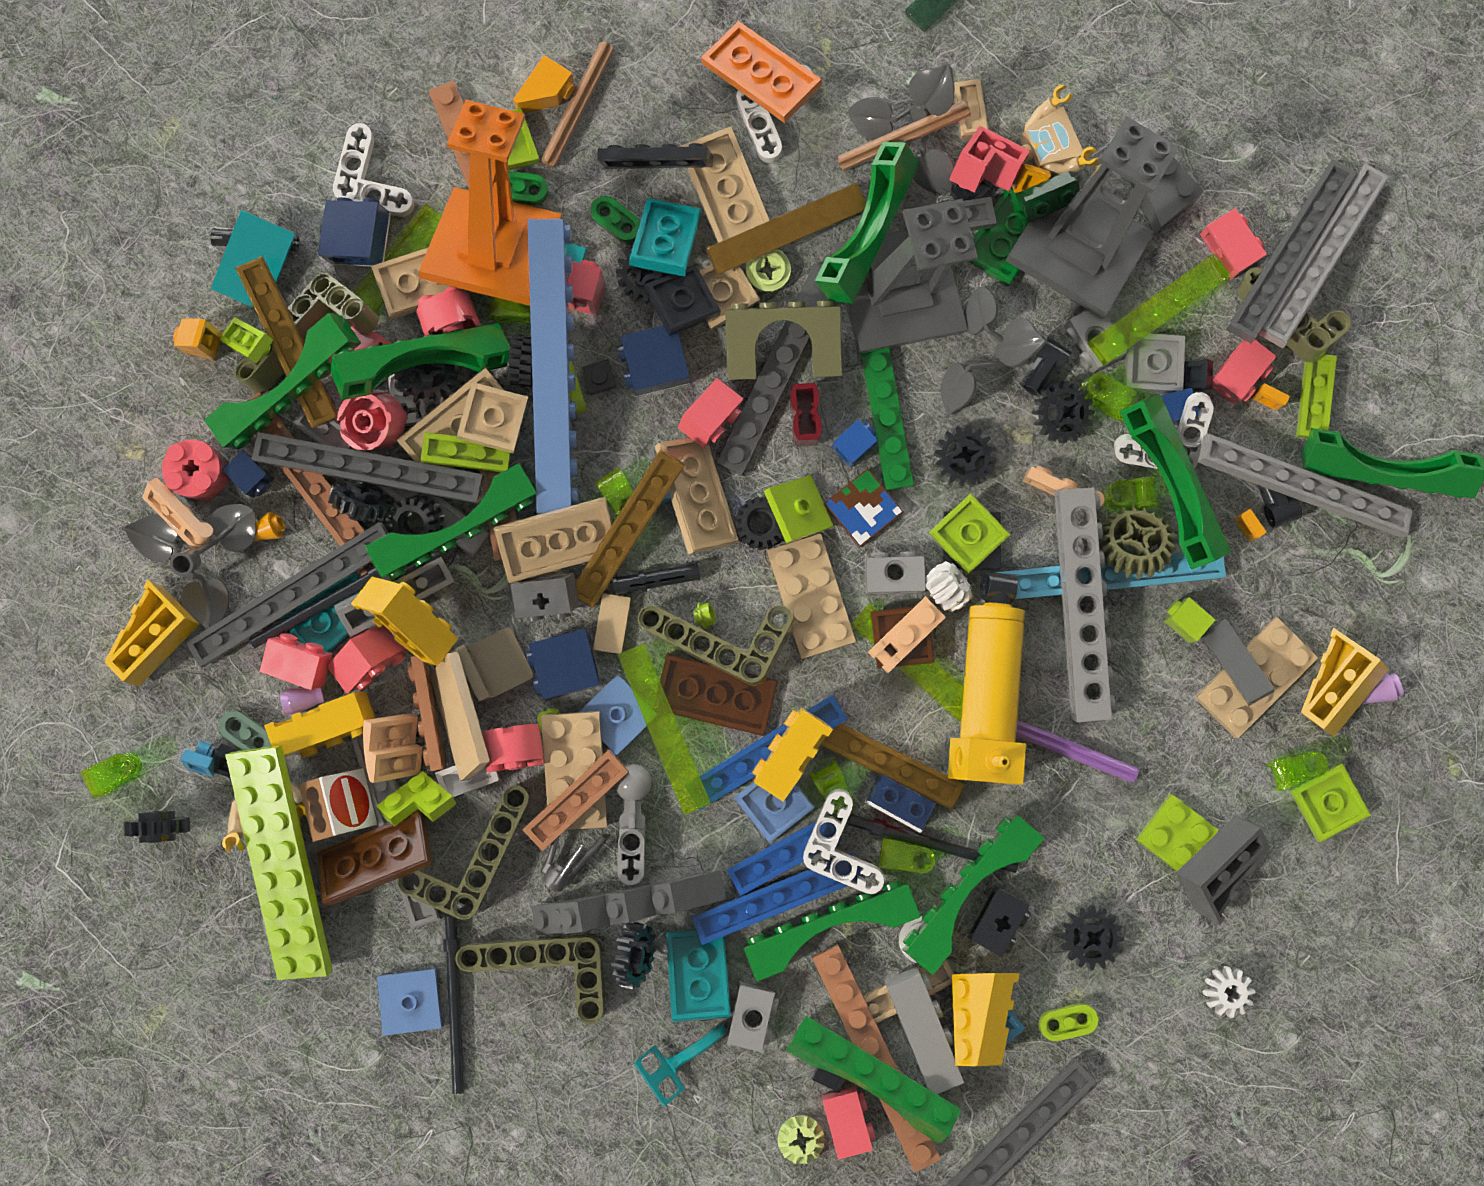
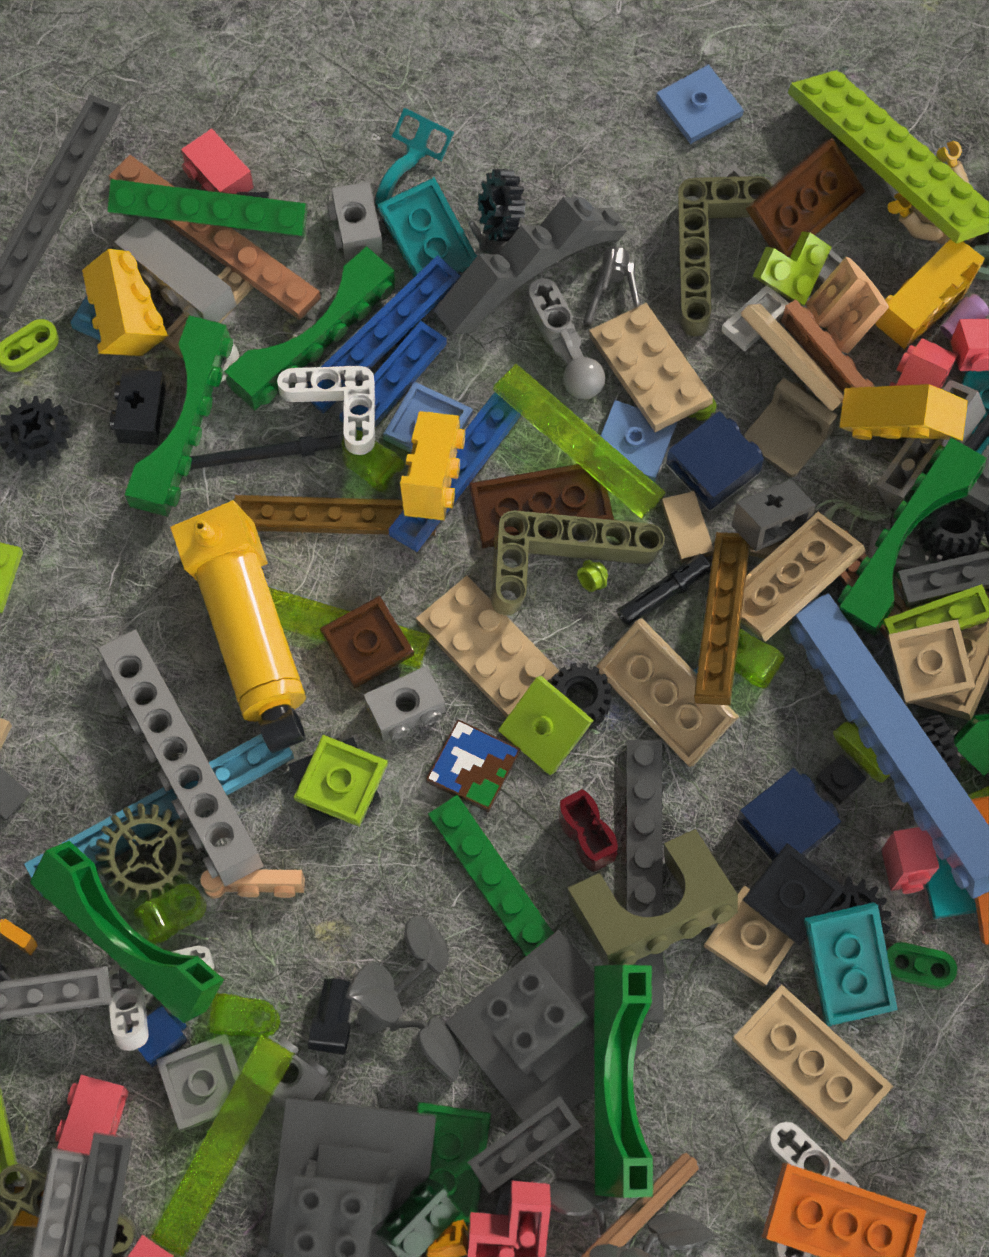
camera: 155 degrees right, 15 degrees down
piece [299,768,378,842] -> none
black bar [443,915,464,1094] -> none
olive beam [456,934,605,1024] -> none
coral brick [482,724,545,773] -> none
nougat plate [522,749,629,851] -> none
black plate [597,143,714,169] -> none
coral brick [678,378,743,449] -> none
pearl gold tile [706,183,866,275] -> none
yellowish green gear [746,249,791,292] -> none
yellowish green gear [778,1115,825,1164] -> none
blue brick [832,419,878,468] -> none
dark blue piece [864,775,936,833] -> none
light nougat plate [868,597,946,673] -> none
clear neon green piece [878,838,935,873] -> none
white gear [925,561,973,612] -> none
black gear [933,425,997,488] -> none
medium lavender axle [1016,720,1139,782] -> none
black gear [1032,381,1095,443] -> none
lime brick [1164,597,1215,643] -> none
black plate [1183,359,1213,391] -> none
light orange tile [1252,383,1290,411] -> none

